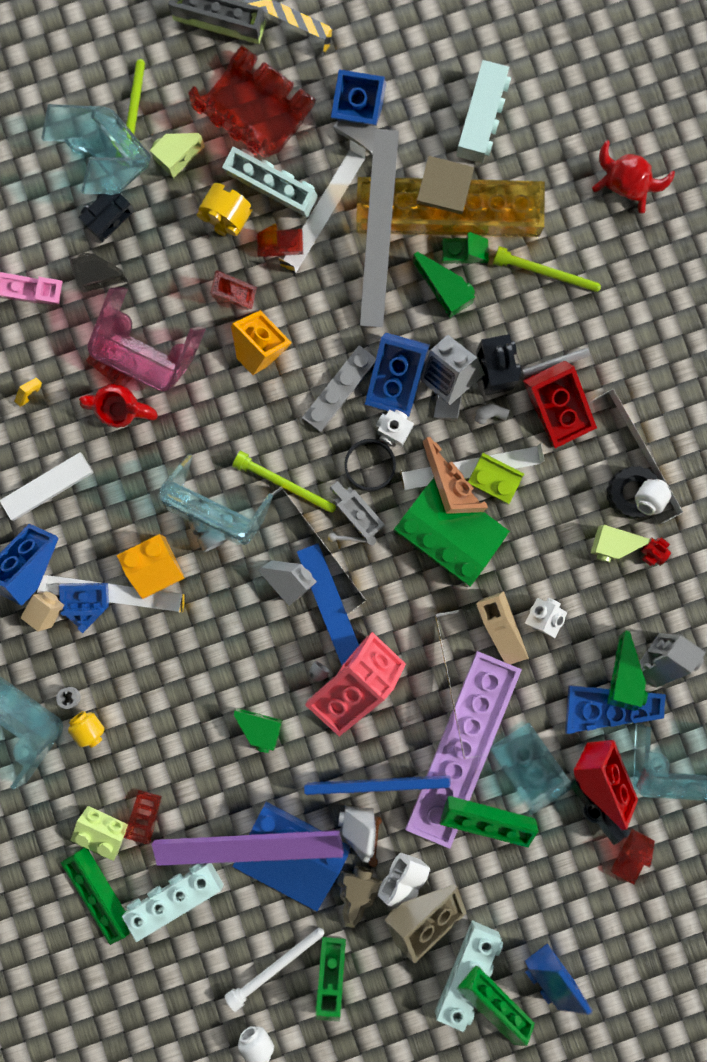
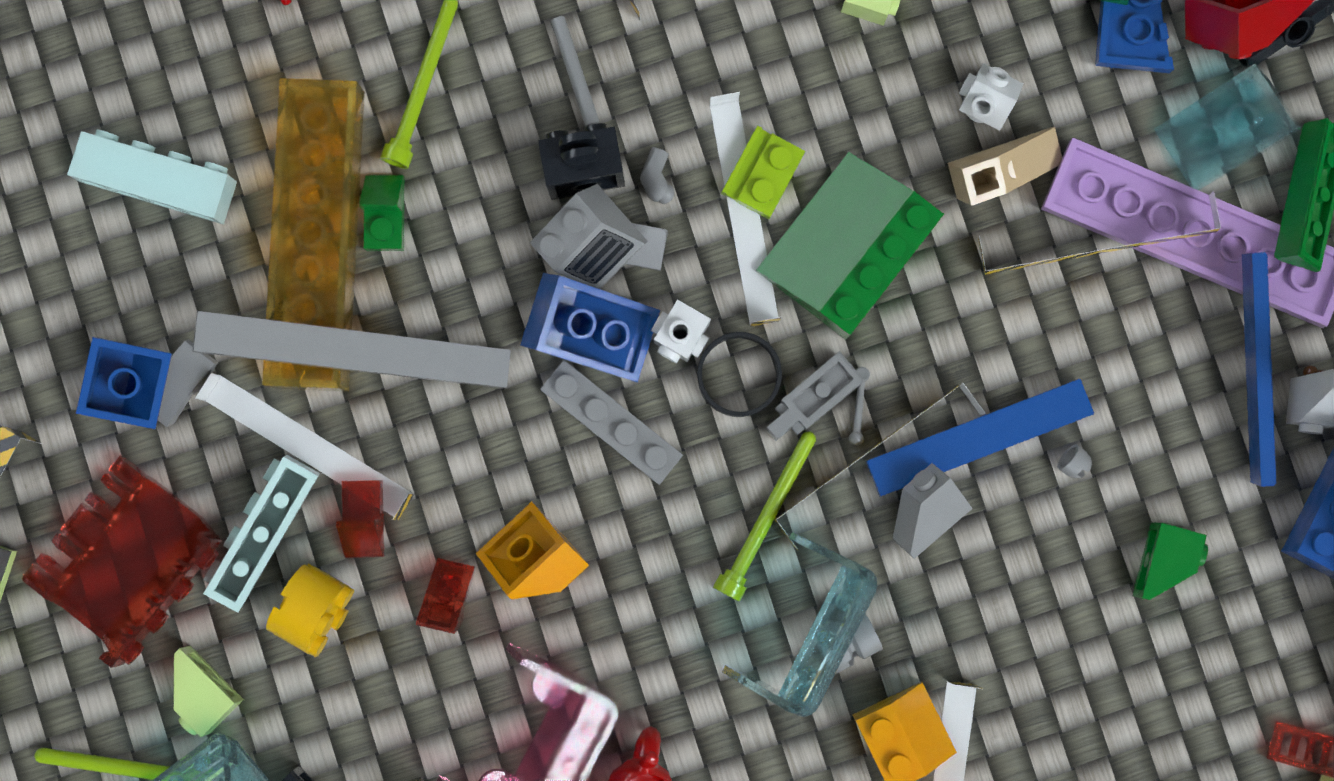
camera: 90 degrees left, 0 degrees up
coral bracket [305,632,406,737] -> none
green slope [412,251,475,318] -> none
dark tan tile [417,156,474,215] -> none
nougat wing [423,437,488,514] -> none
red slope [523,361,597,448] -> none

